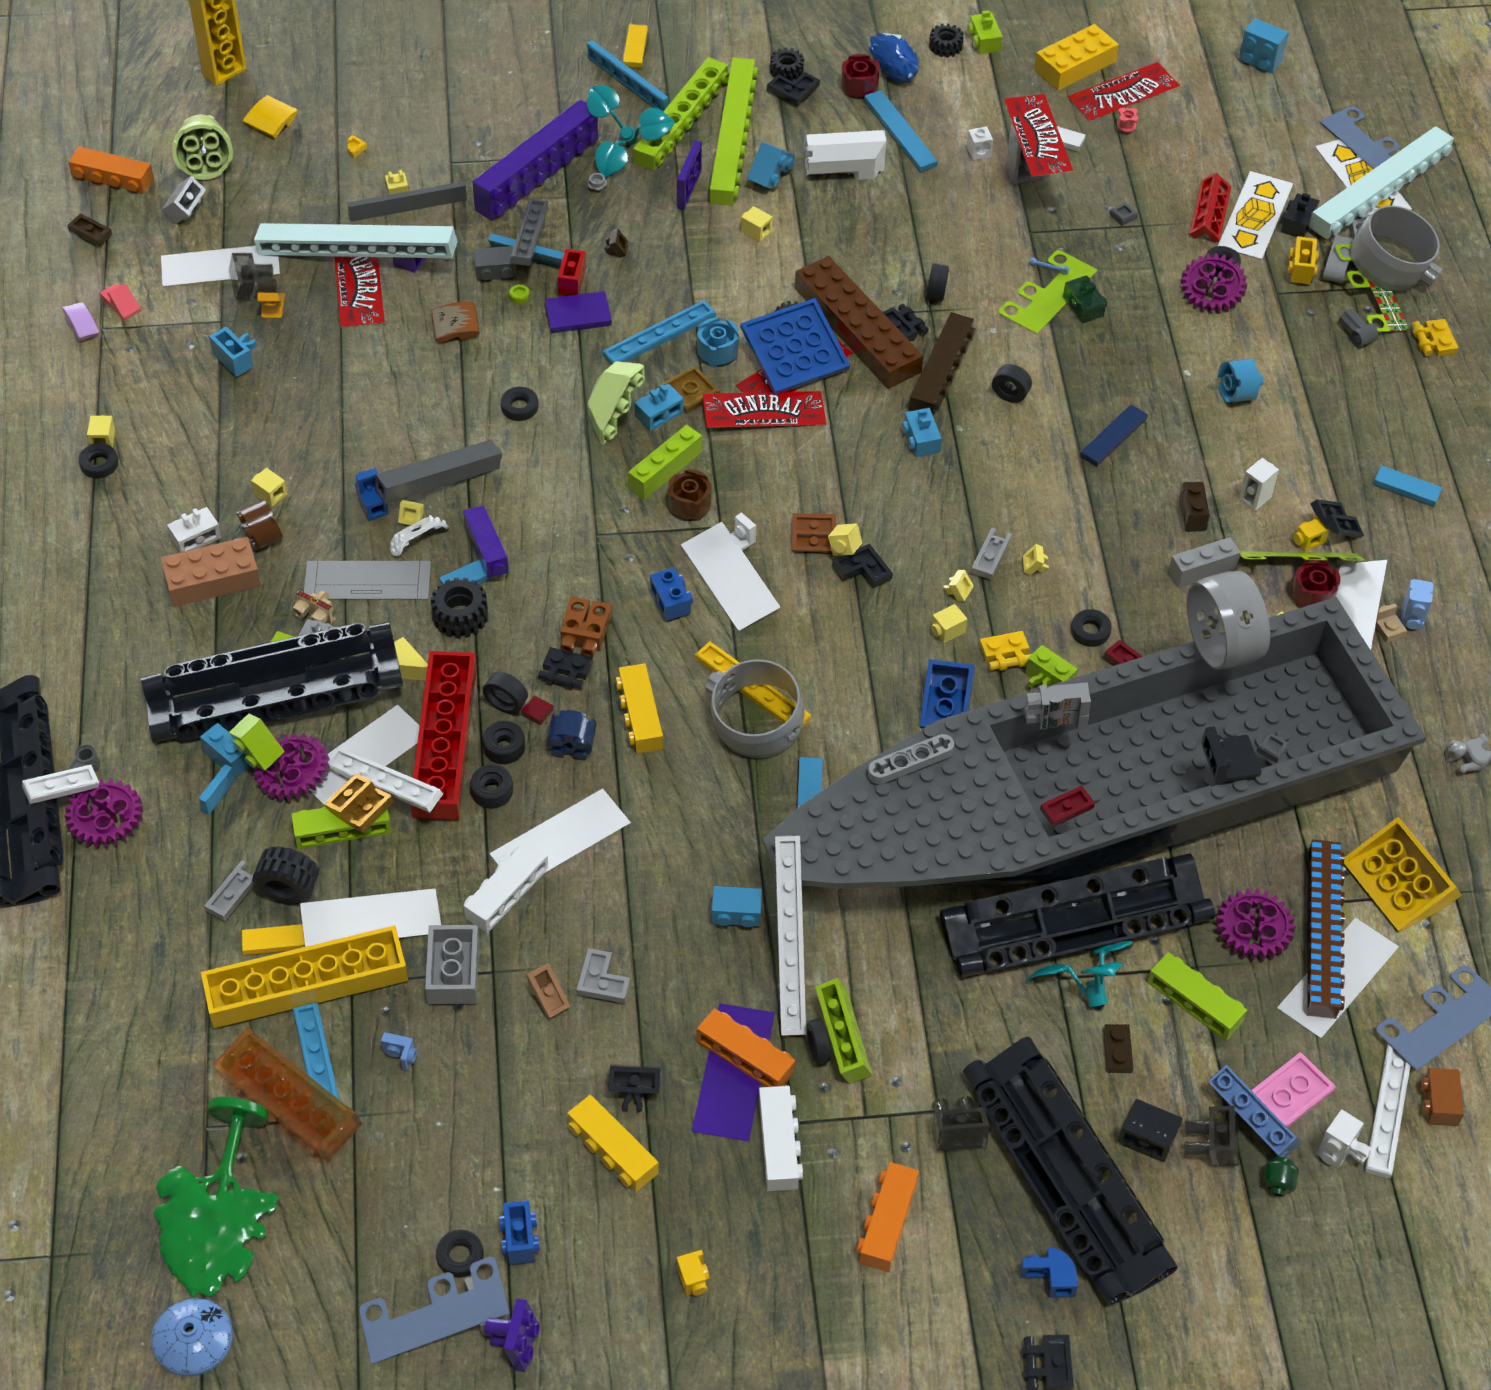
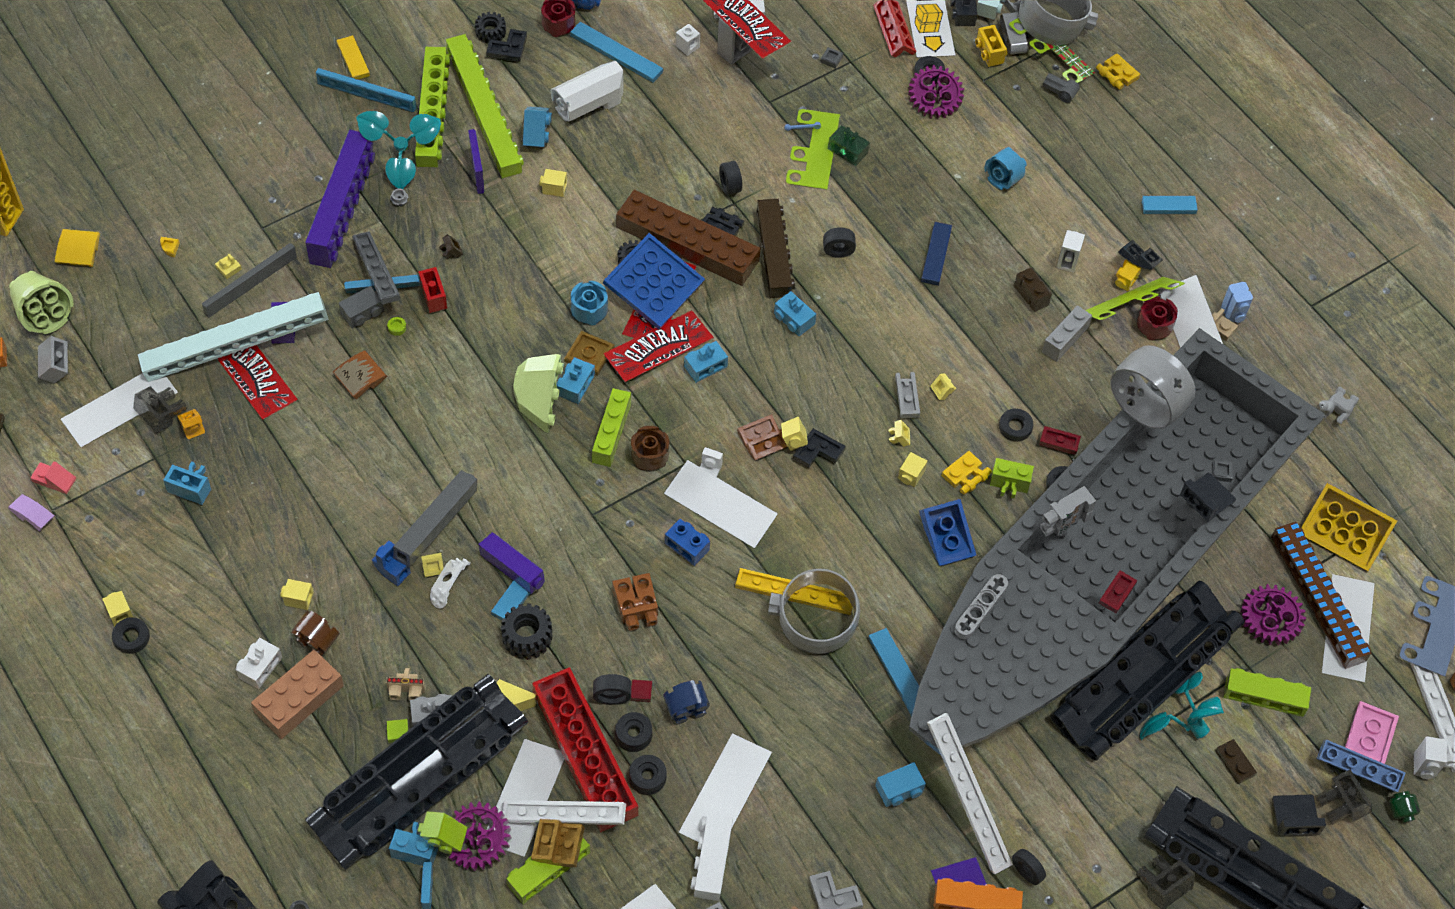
camera: 30 degrees left, 5 degrees up
light grey sticker [304,561,431,599] -> none
black tyre [501,386,539,421] -> none
black plate [538,647,593,689] -> none
dark purple tile [545,291,612,333] -> none
dark azure tile [603,300,716,365] -> none
yellow brick [615,663,663,754] -> none
lime brick [815,978,873,1084] -> none
none -> dark azure brick [684,341,728,383]

